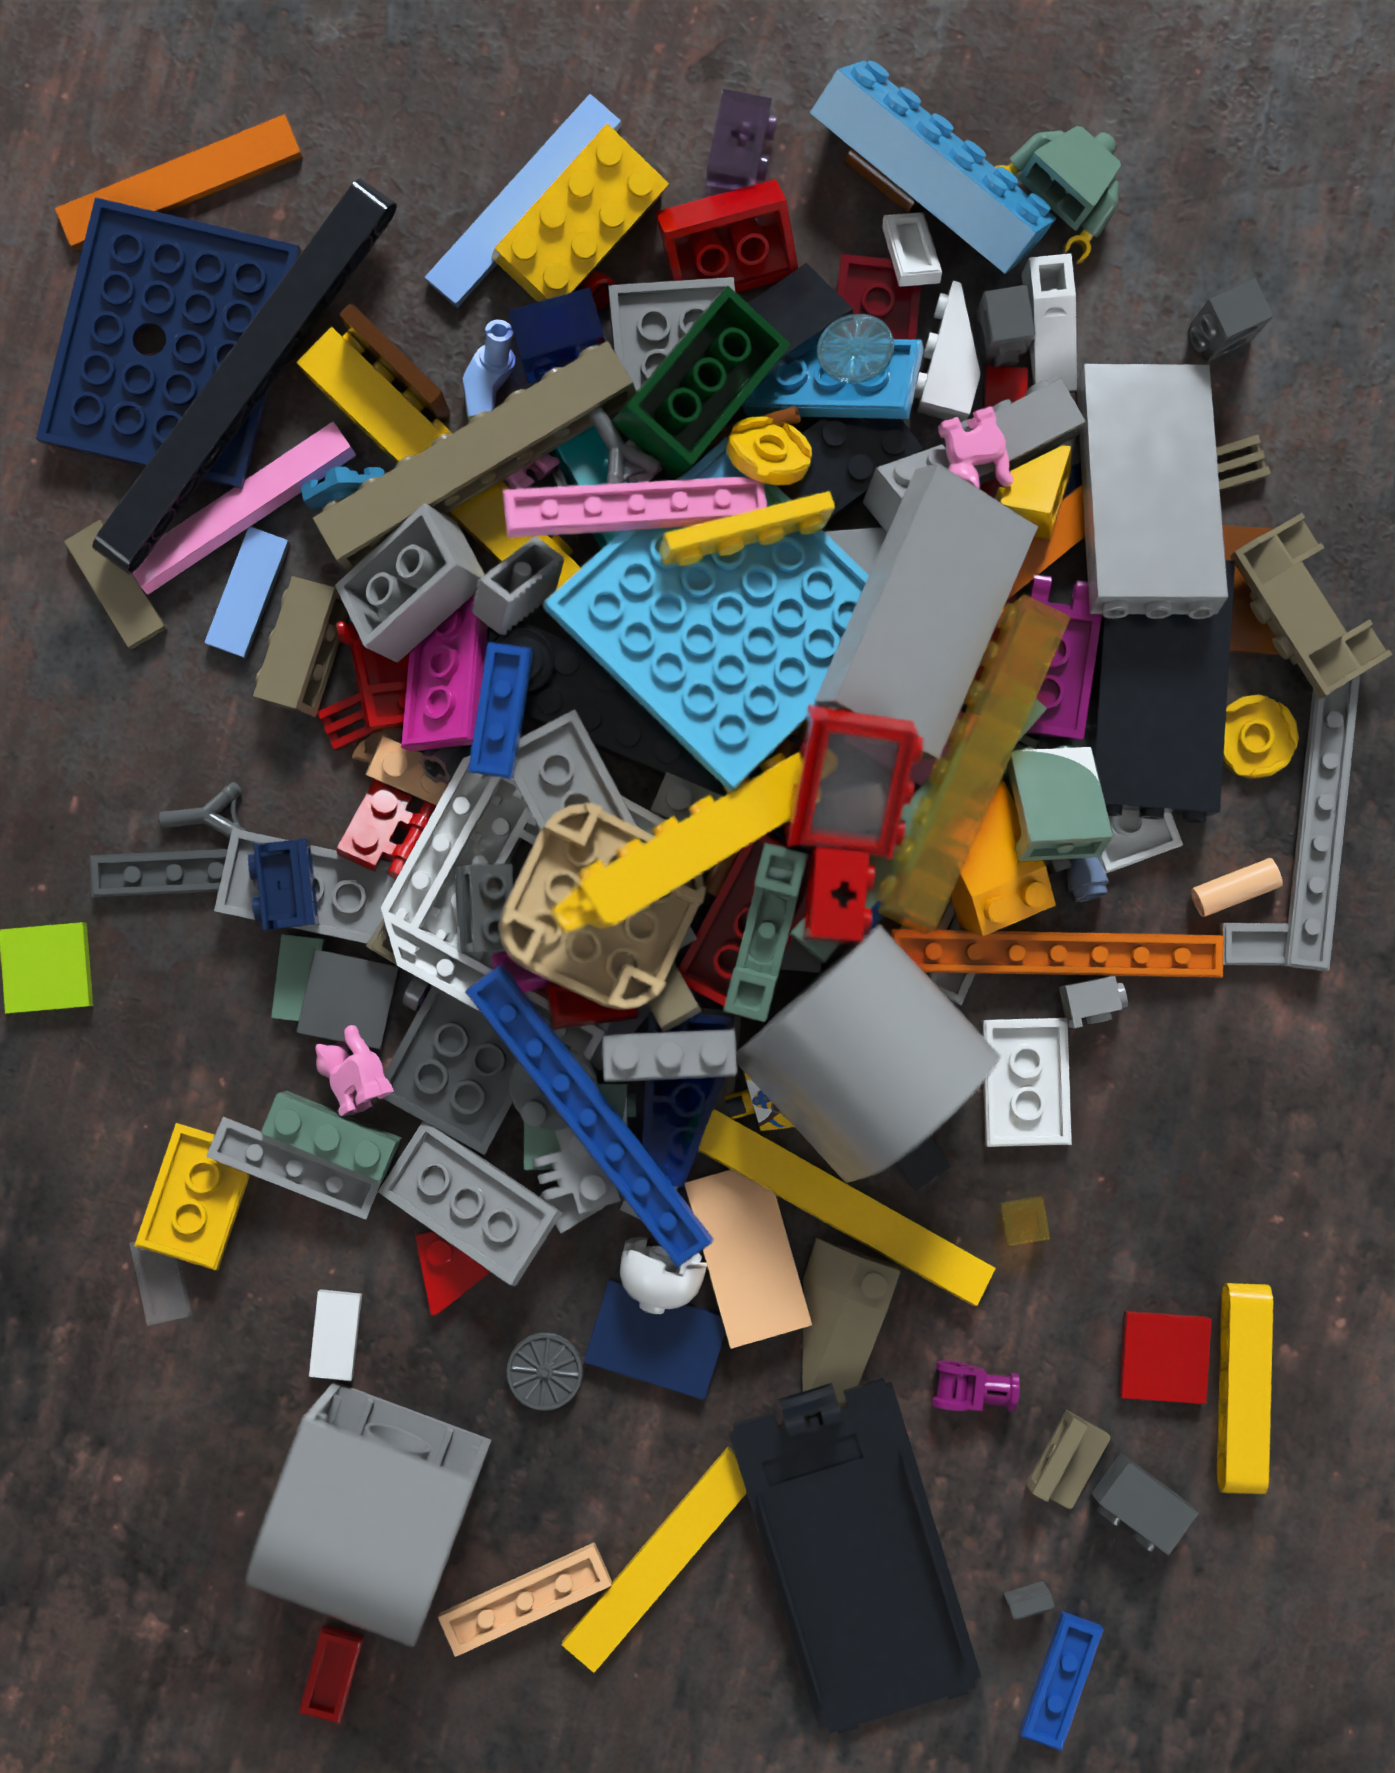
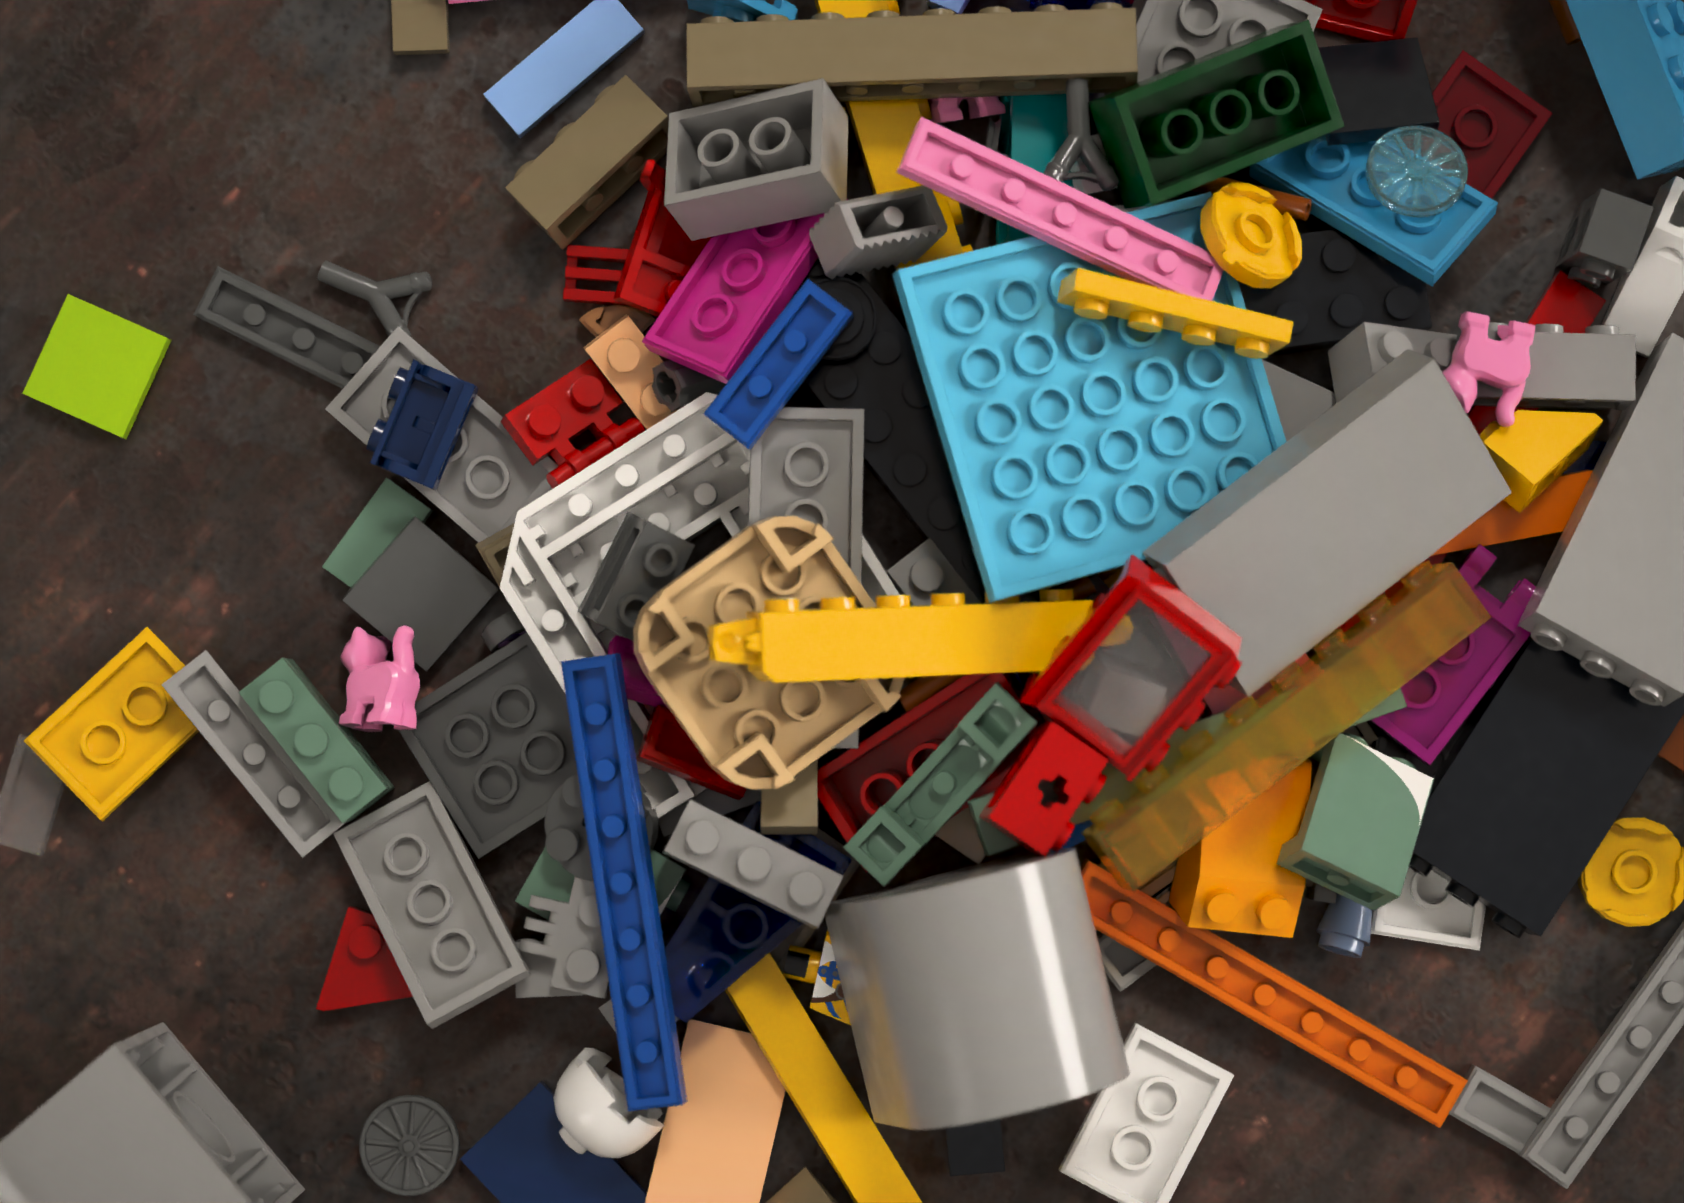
camera: 30 degrees right, 0 degrees up
white tile [309,1290,362,1381] -> none
white tile [882,212,942,287] -> none
white slope [914,281,980,423] -> none
light grey brick [1058,976,1128,1028] -> none
light nougat piece [1191,858,1283,917] -> none

